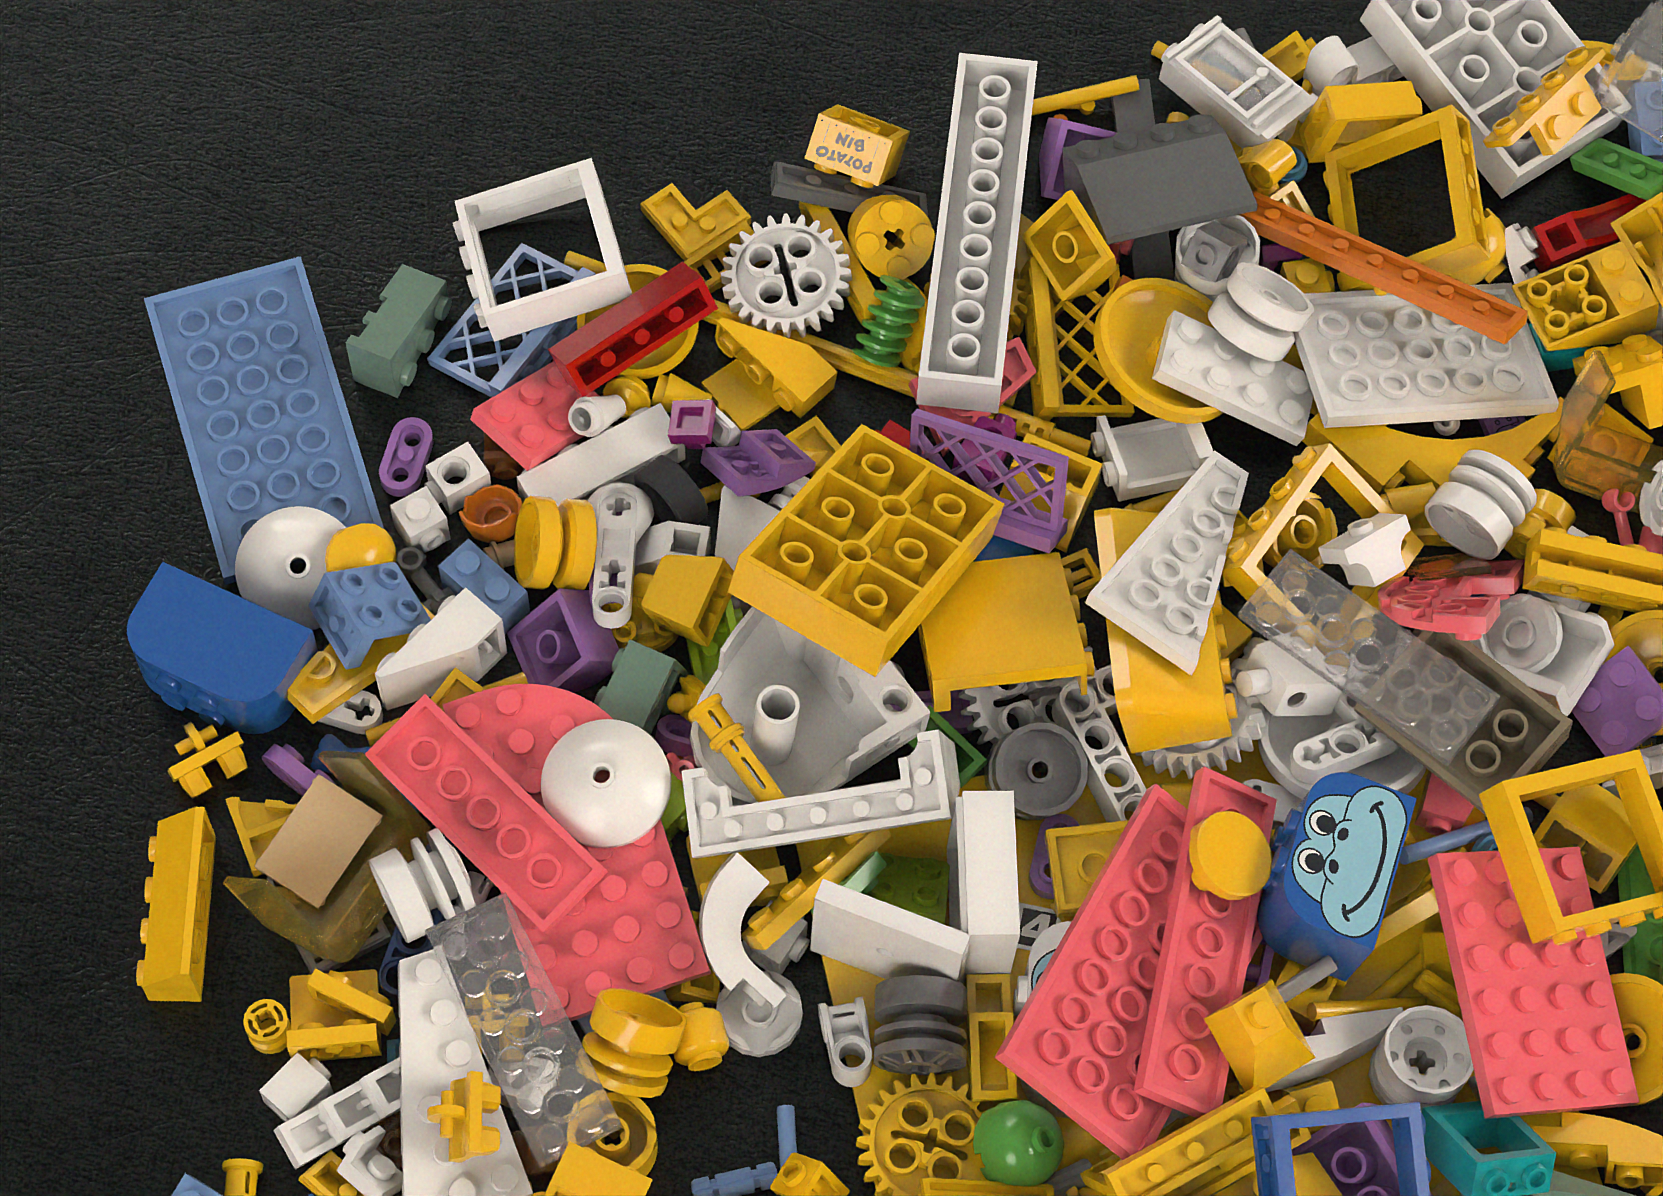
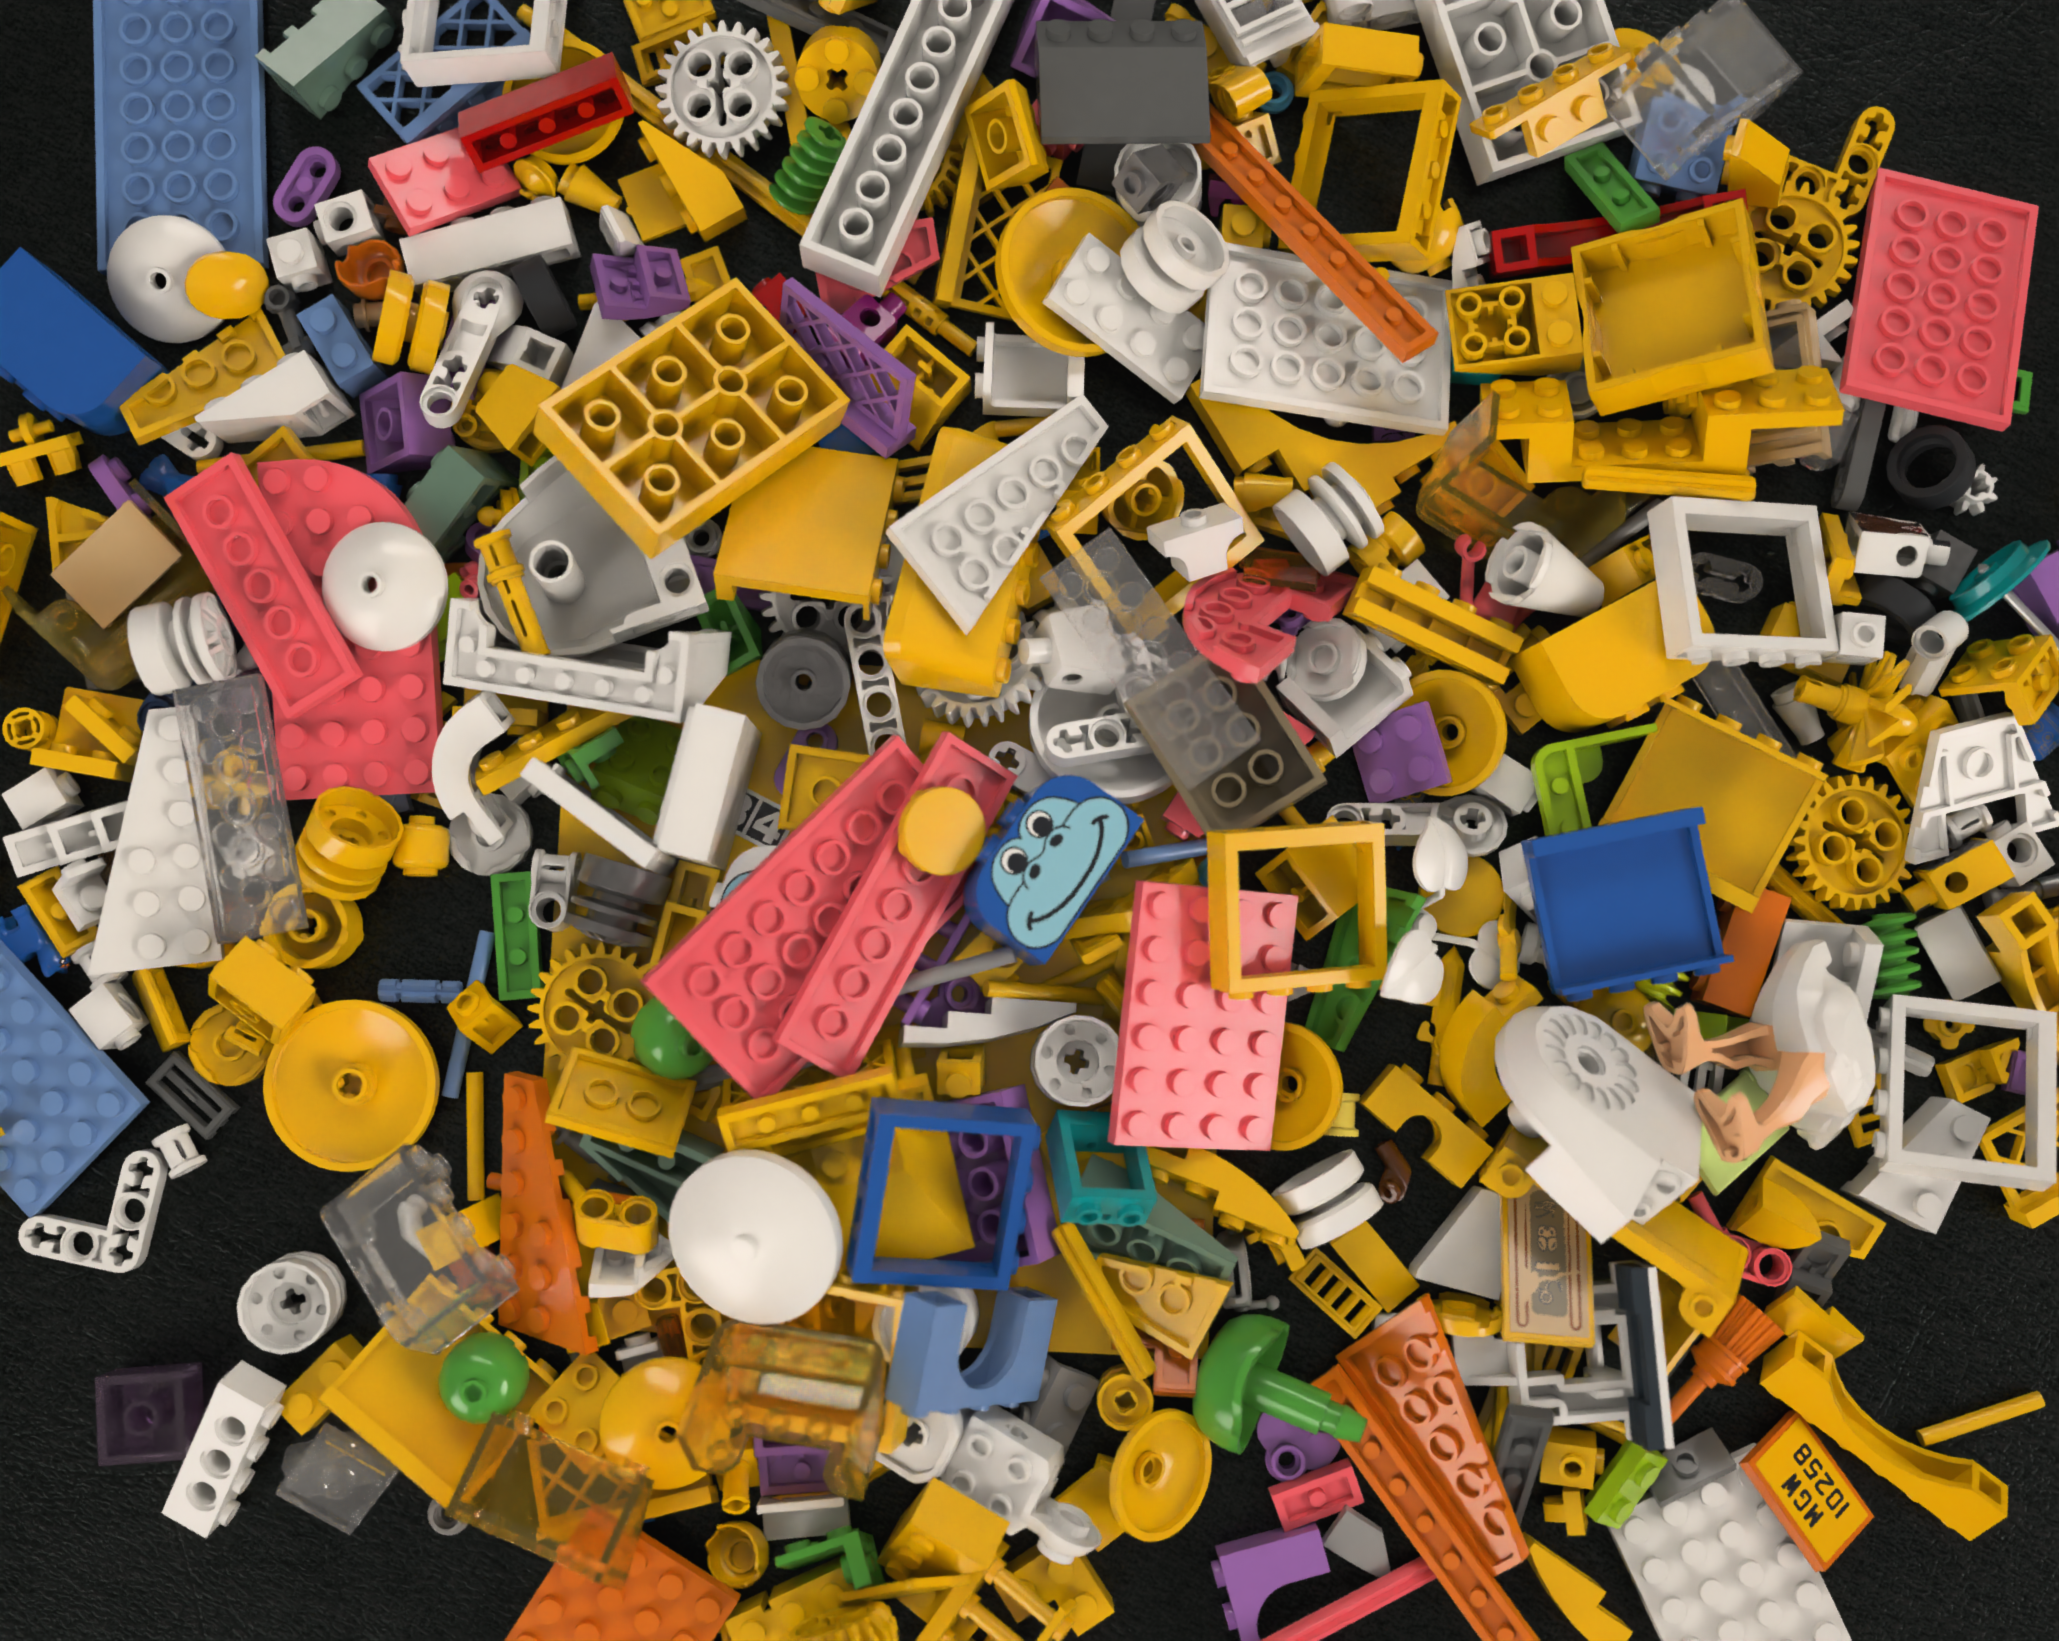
camera: 15 degrees right, 20 degrees up
medium blue bracket [308,562,431,669] -> none
yellow hips [427,1071,501,1163] -> none
white cone [568,395,626,437] -> none
tile [667,400,716,449] -> none
yellow slope [1204,979,1316,1092] -> none
none -> bright green plate [490,871,544,1001]
none -> yellow slope [1069,933,1123,965]

